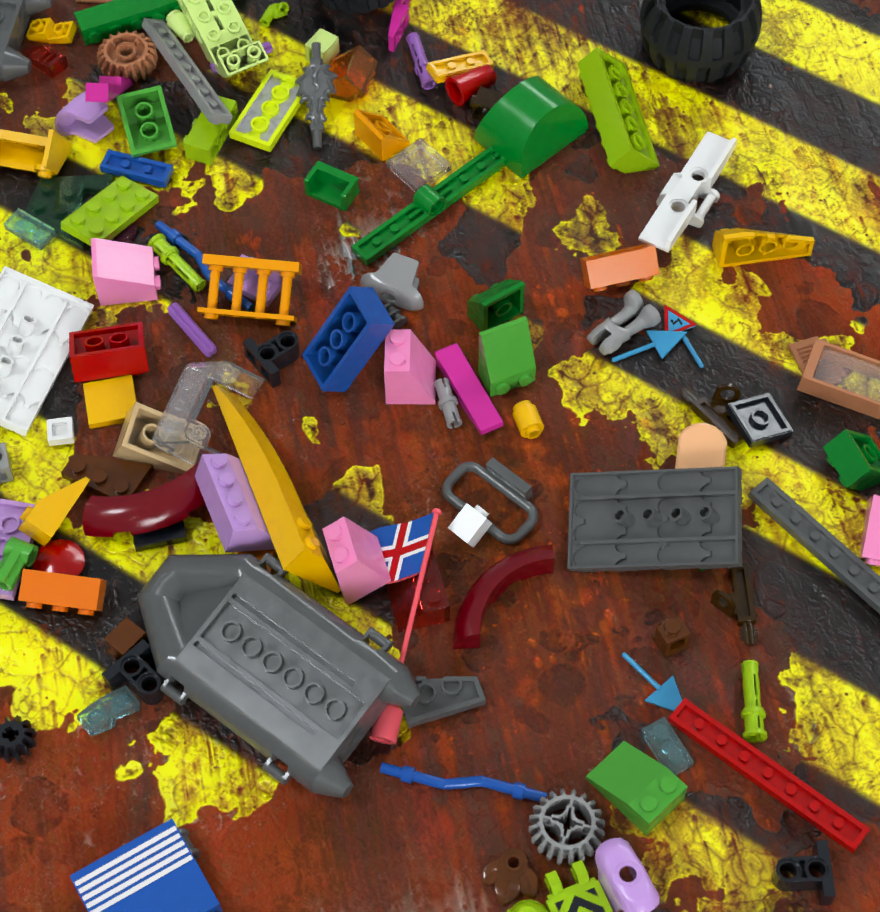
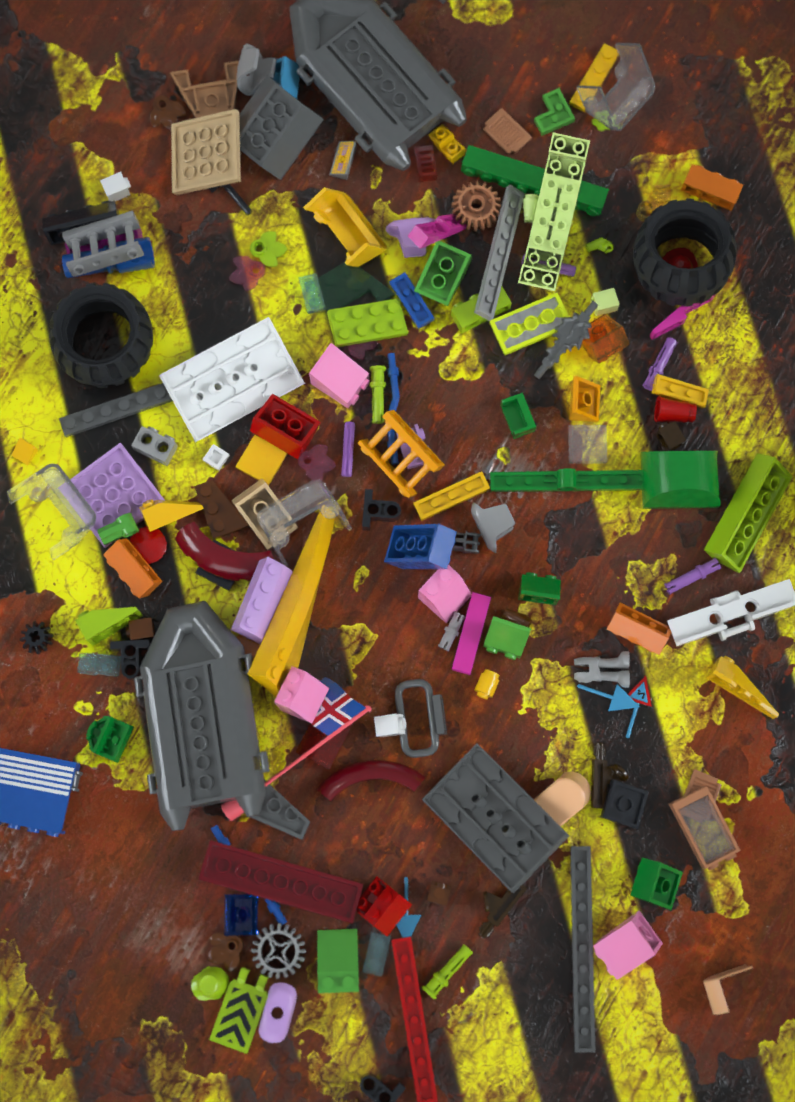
camera: 40 degrees right, 20 degrees up
none -> lime slope [75,607,143,646]
none -> green slope [86,716,134,763]
none -> dark red plate [198,840,363,924]
none -> clear blue slope [224,894,258,936]
none -> clear pink plate [298,445,336,482]
none -> red slope [356,876,412,936]
none -> yellow plate [413,471,490,521]
none -> medium lavender pin [664,558,721,595]

